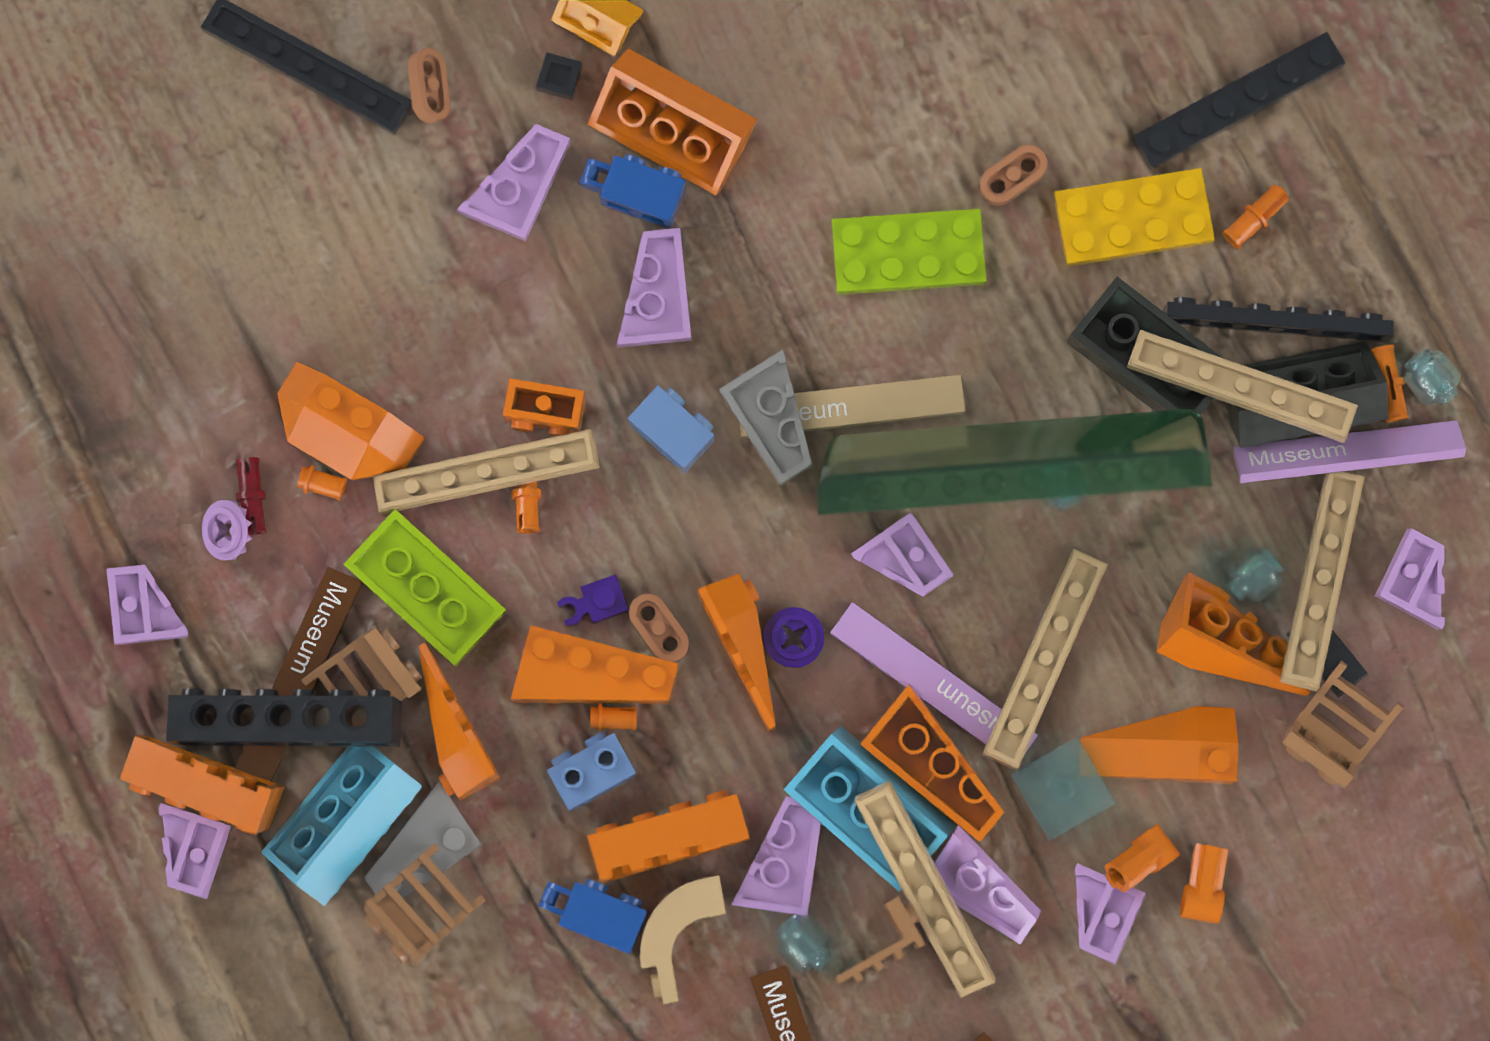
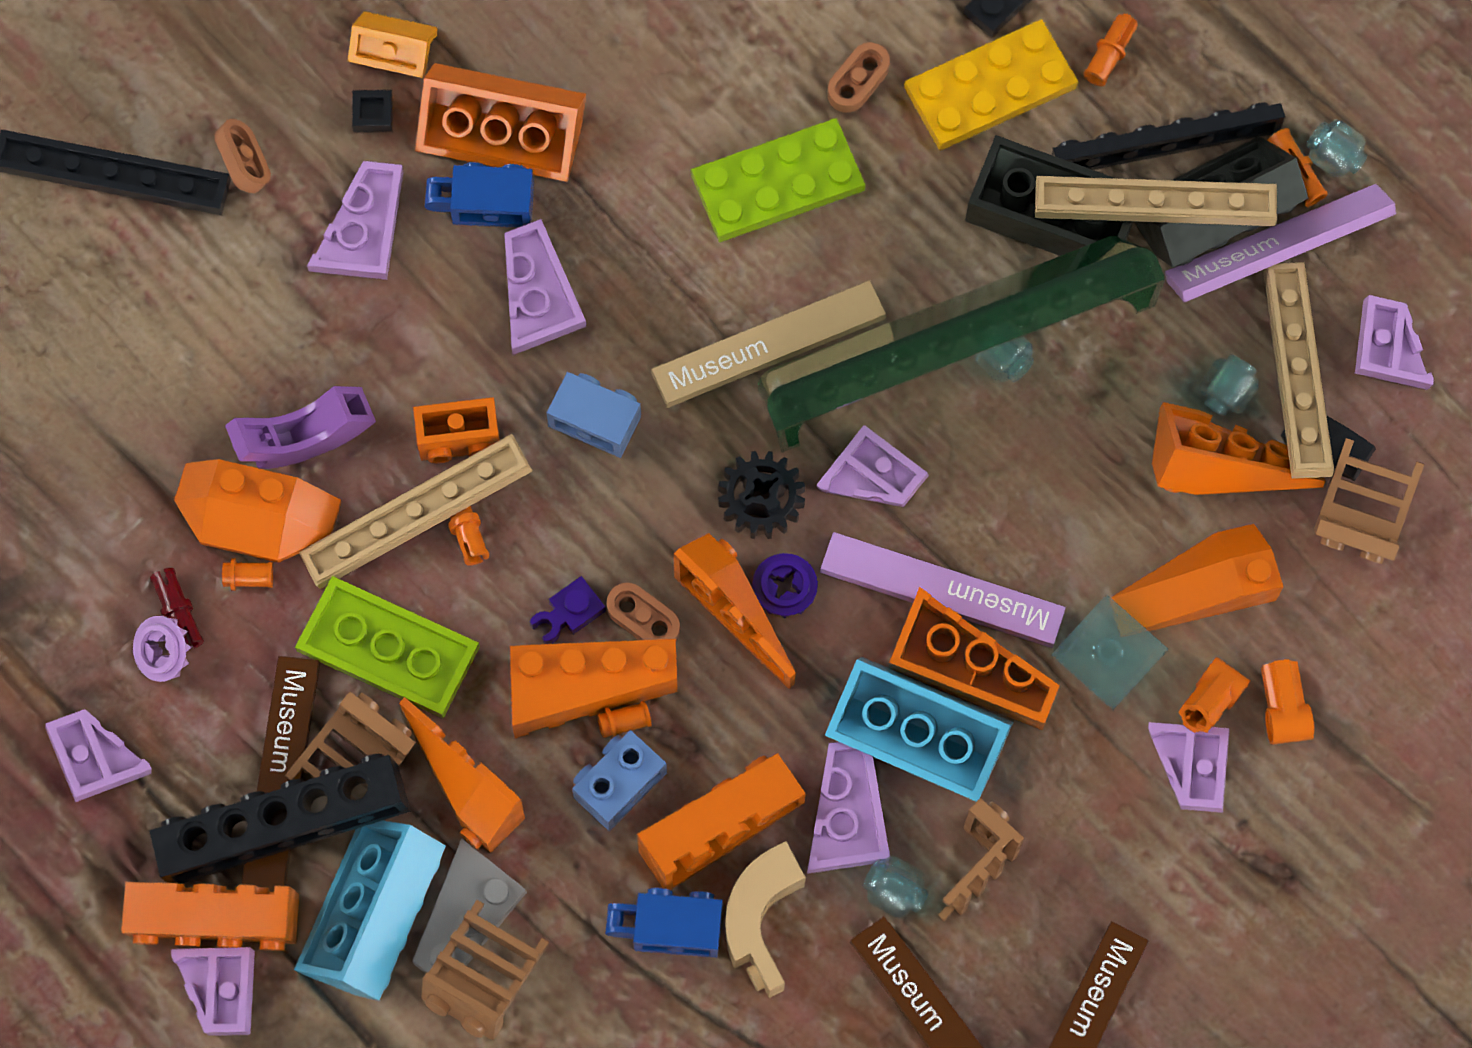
camera: 20 degrees left, 10 degrees down
light grey wing [719,350,812,486] -> none
tan tile [855,780,996,998] -> none
lavender wing [934,825,1041,944] -> none
tan tile [982,549,1108,771] -> none
none -> medium lavender arch [225,386,376,469]
none -> black gear [718,451,805,539]

